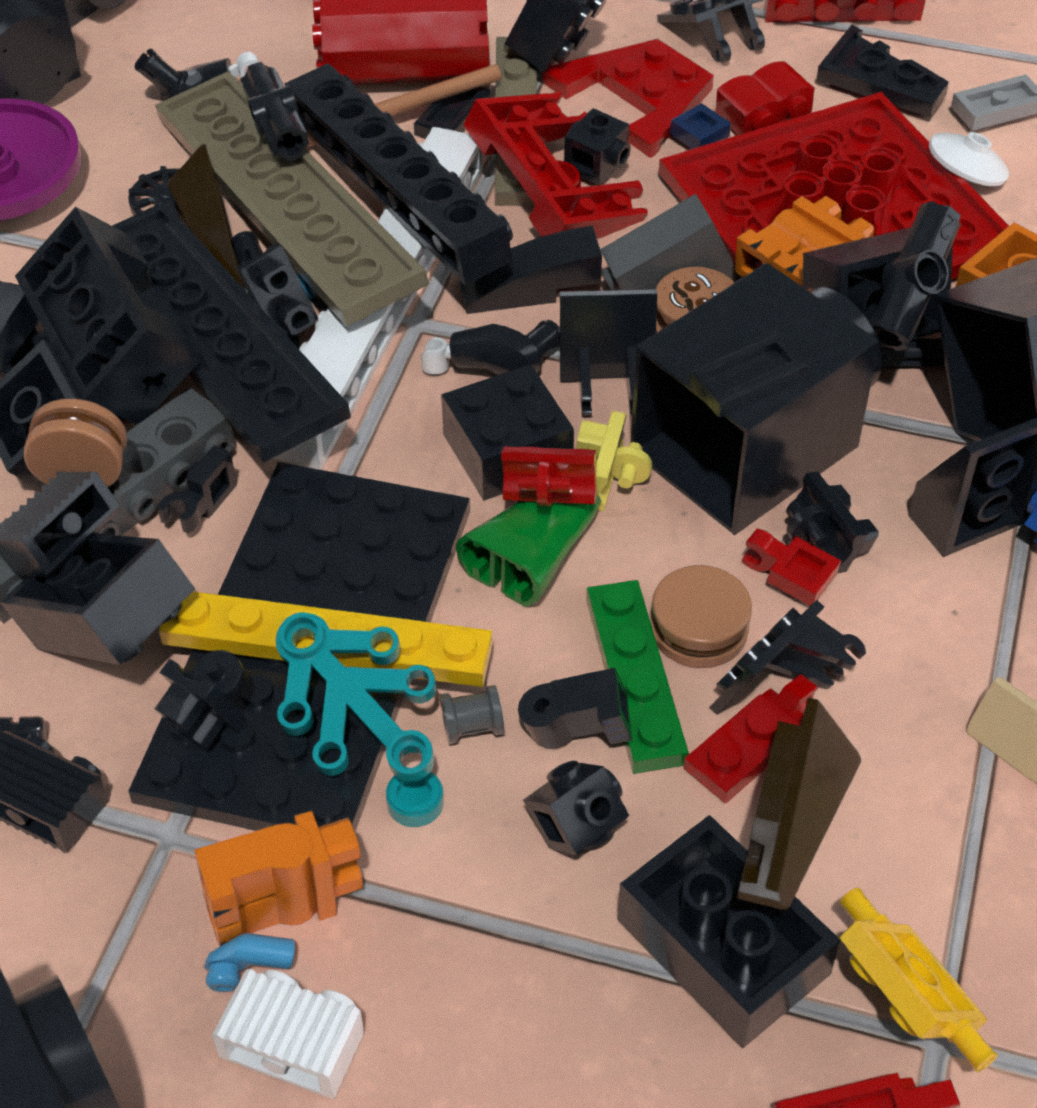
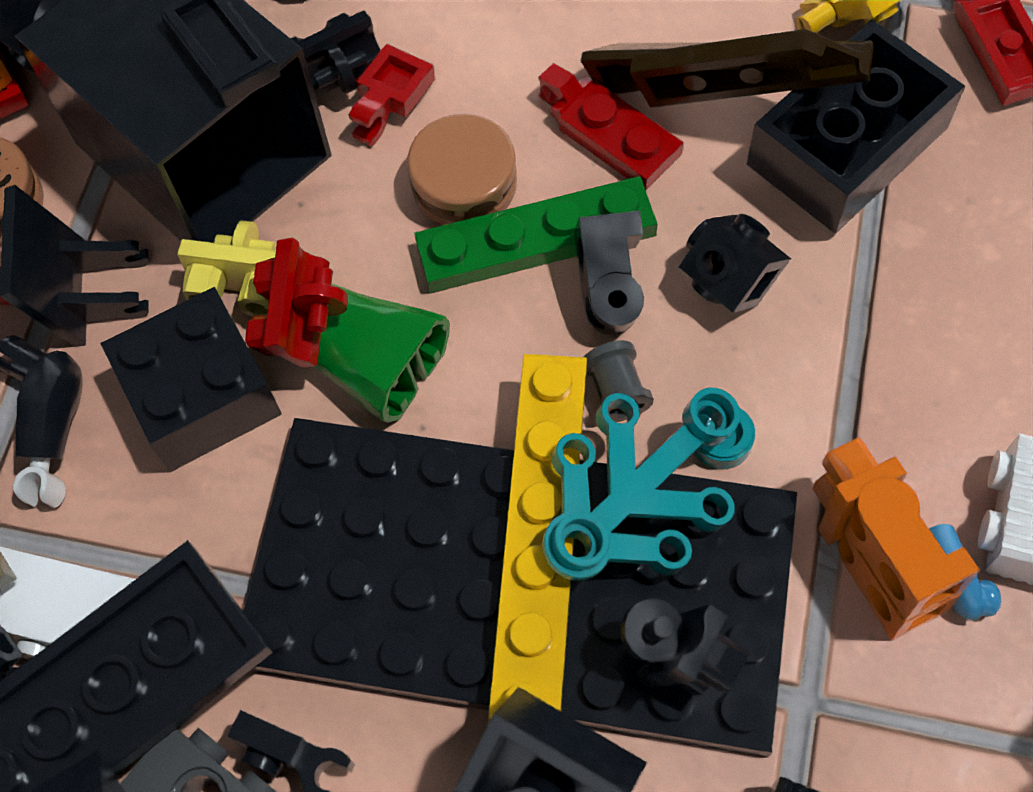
camera: 90 degrees left, 15 degrees up
black plate [709,600,866,715] -> none

